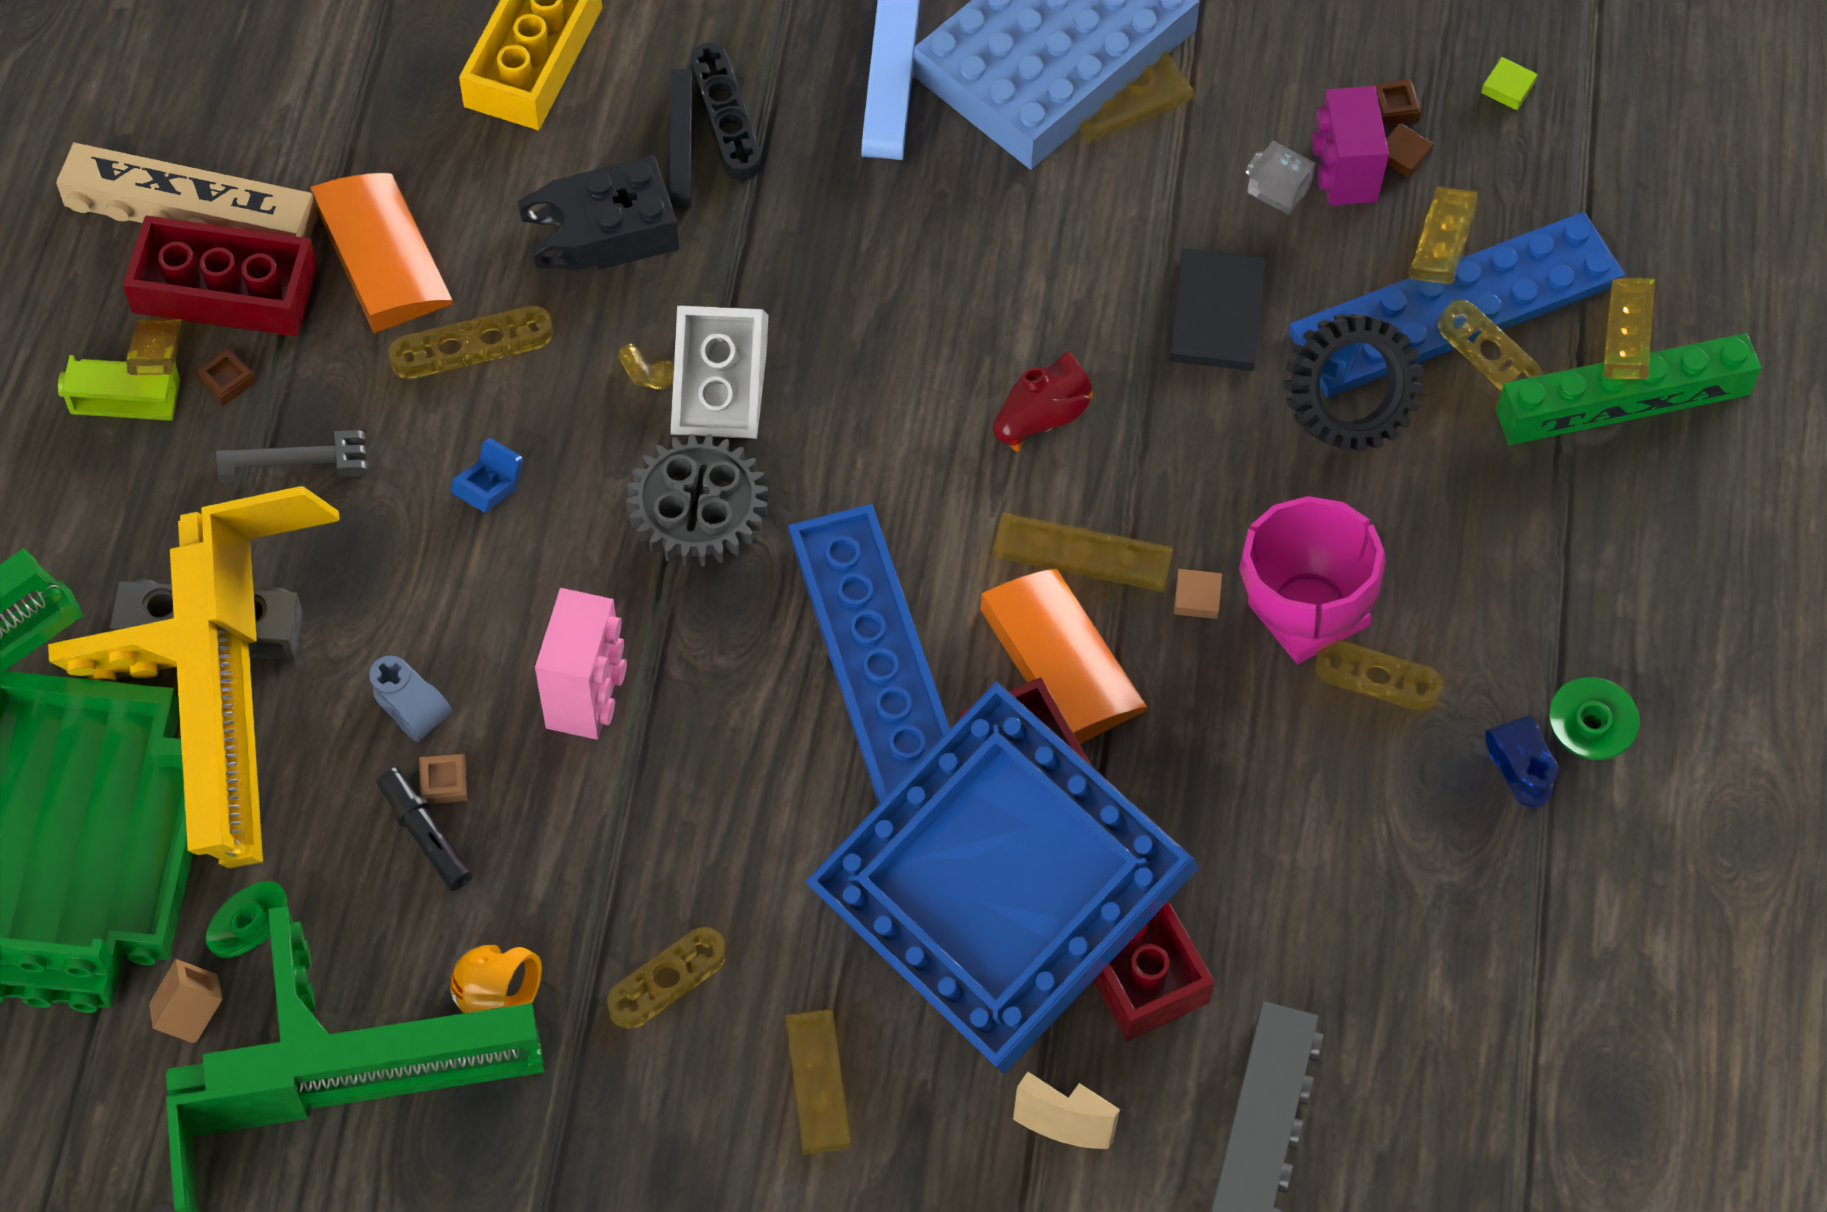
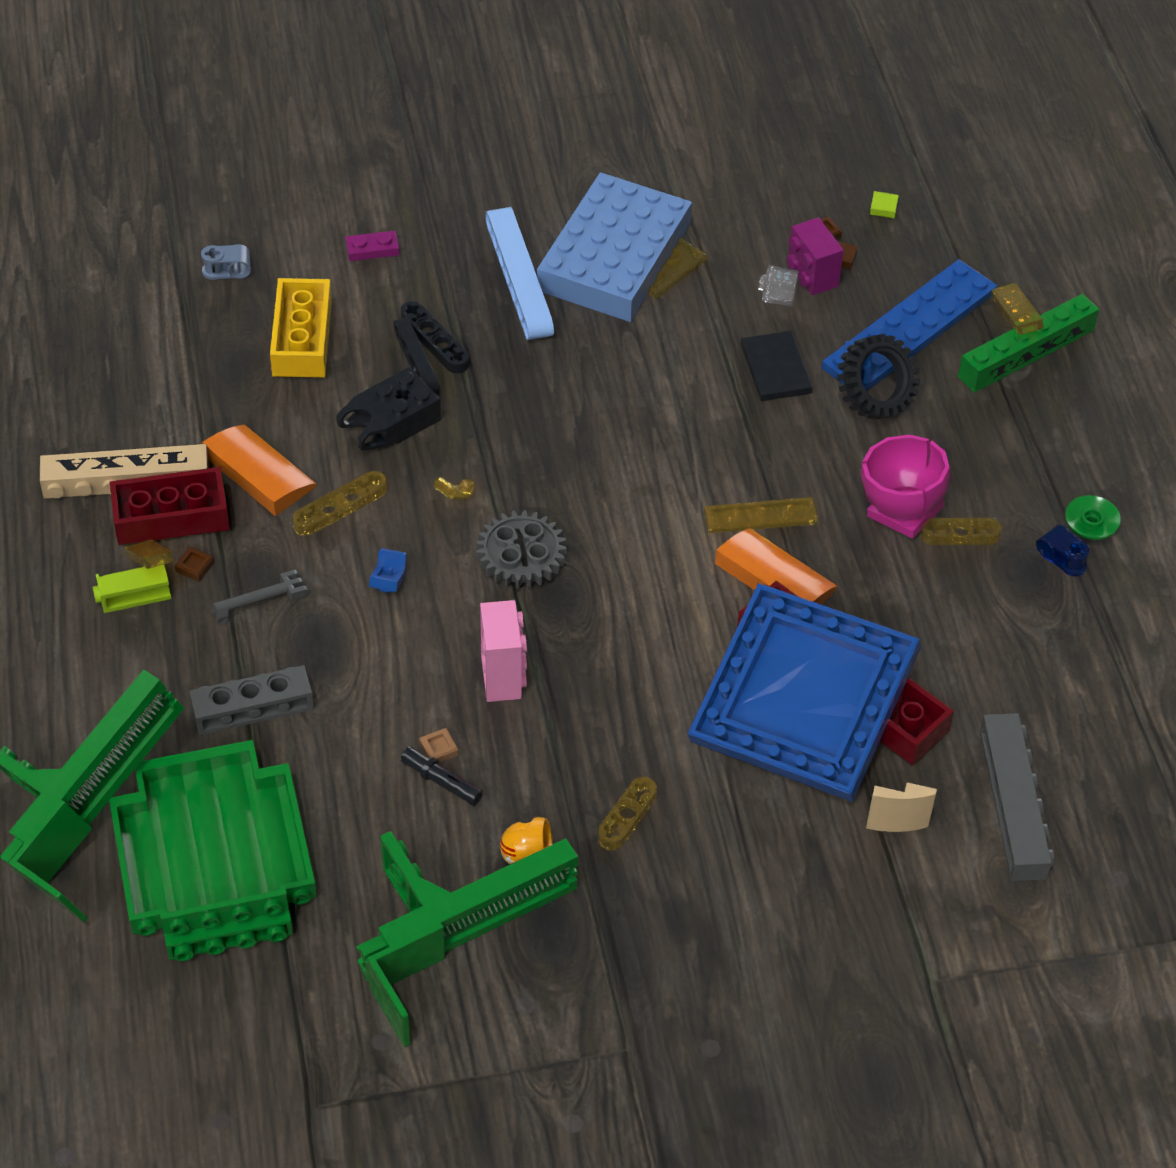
camera: 20 degrees left, 10 degrees down
yellow piece [48,486,340,869] -> none
medium nougat panel [149,959,222,1043] -> none
green dish [206,881,287,958] -> none
sand blue piece [369,655,452,742] -> none
white slope [671,306,768,439] -> none
clear yellow tile [786,1010,851,1155] -> none
blue plate [788,504,950,805] -> none
dark red animal [993,351,1093,452] -> none
medium nougat tile [1174,569,1222,619] -> none
clear yellow tile [1411,187,1478,285] -> none
clear yellow beam [1438,300,1543,390] -> none

